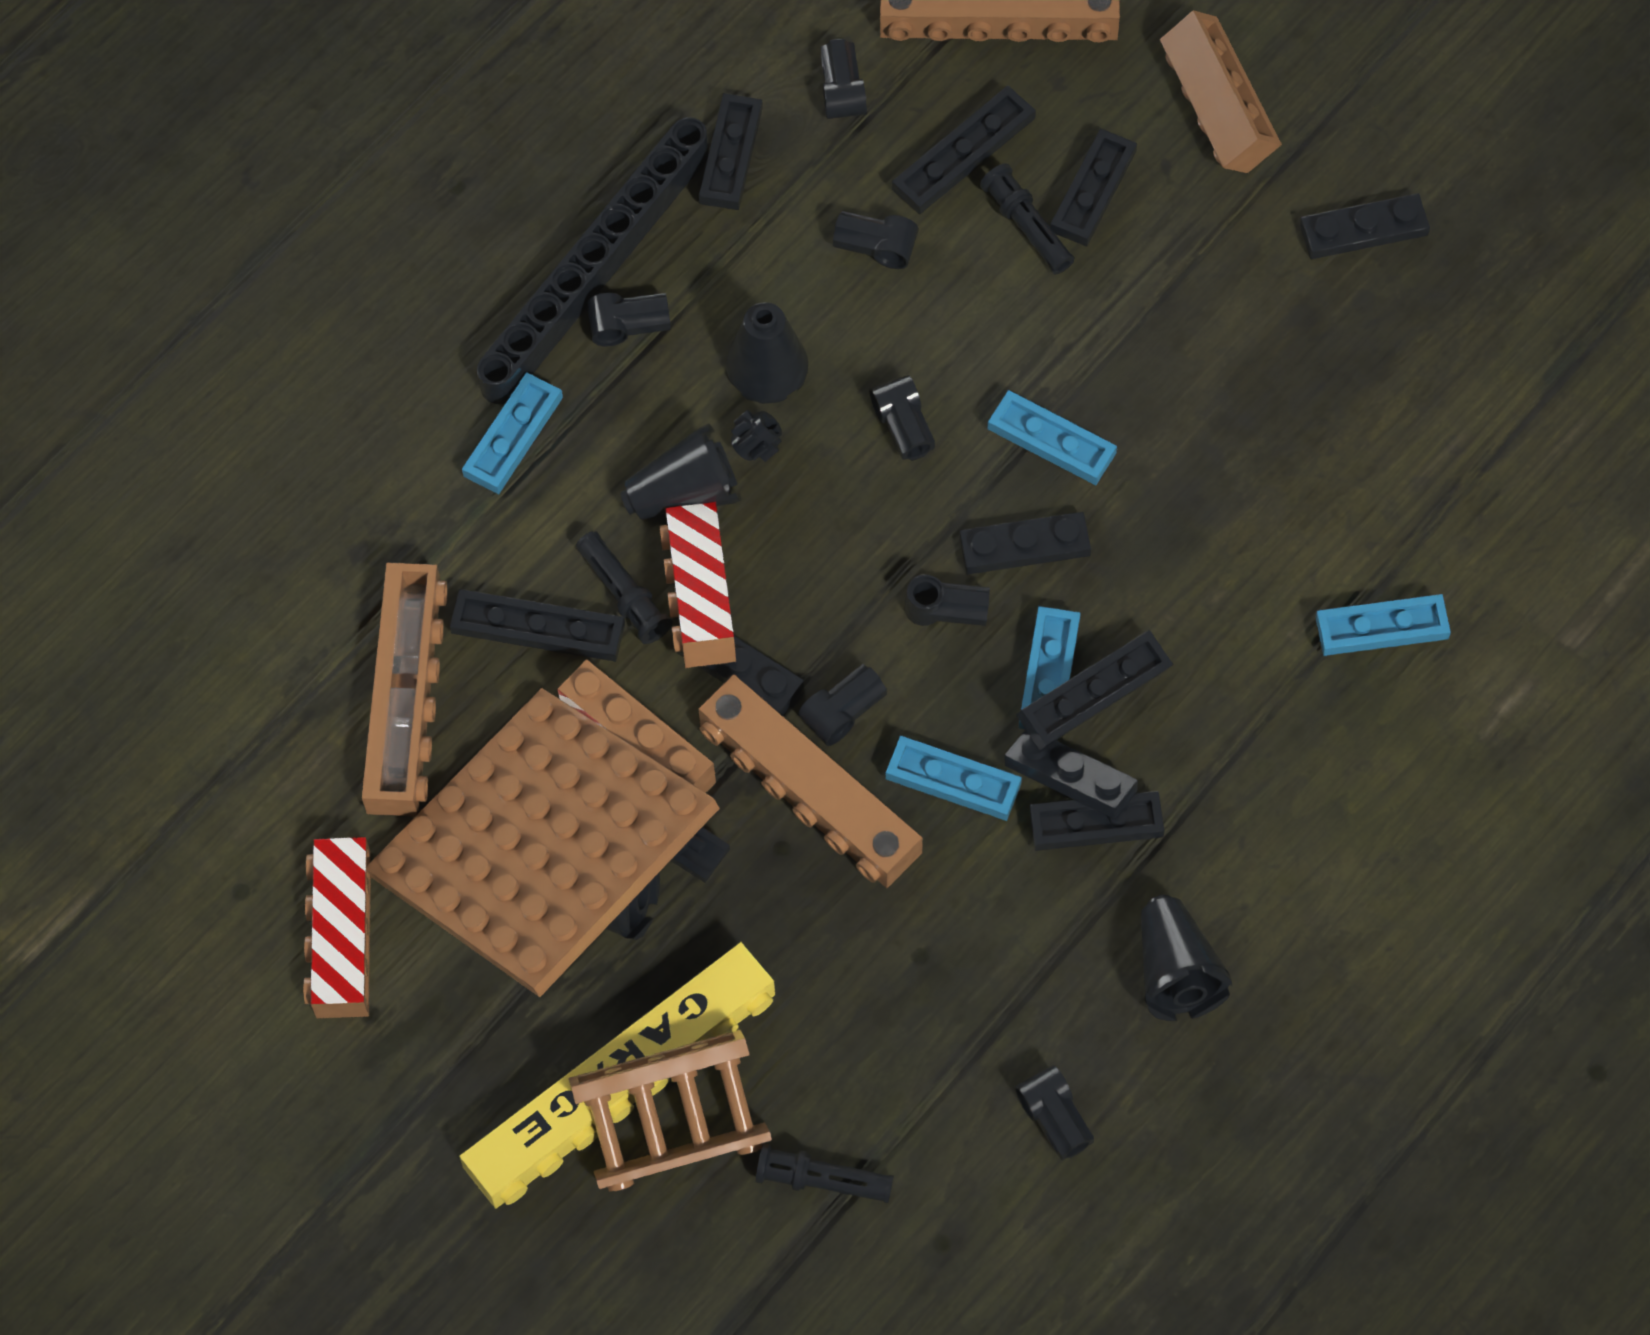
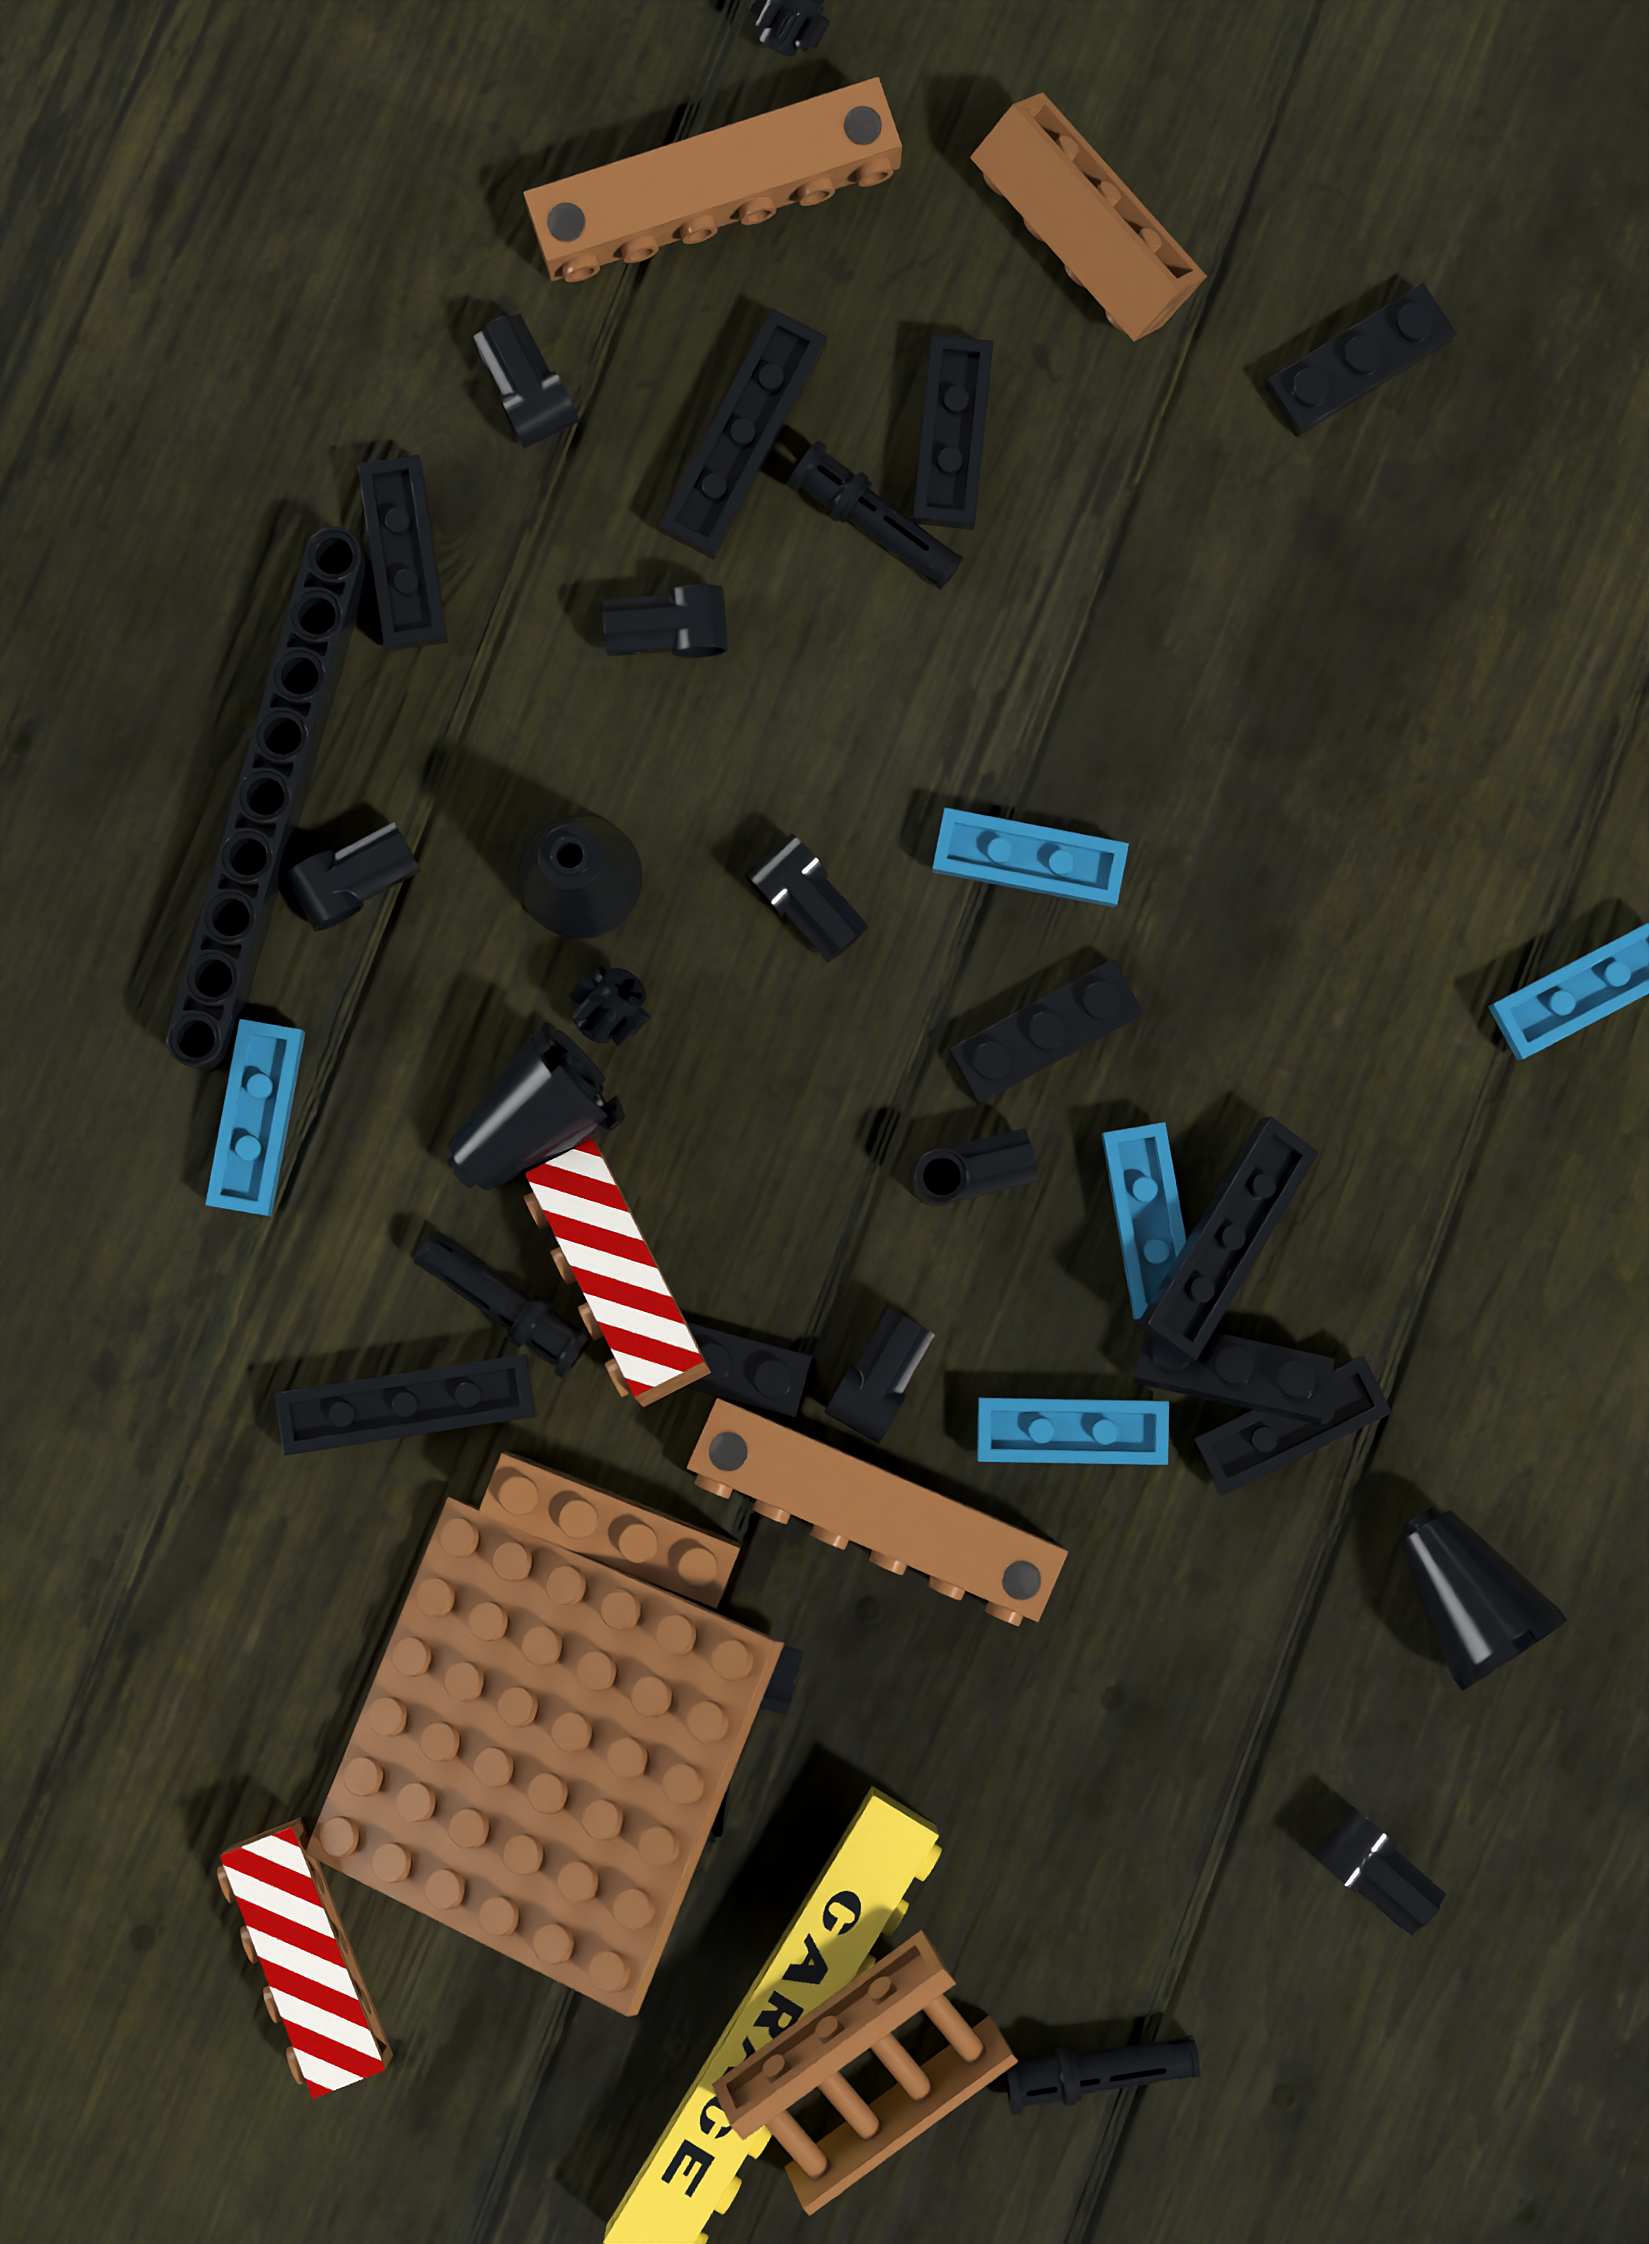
camera: 30 degrees left, 20 degrees up
medium nougat piece [362,563,447,816] -> none

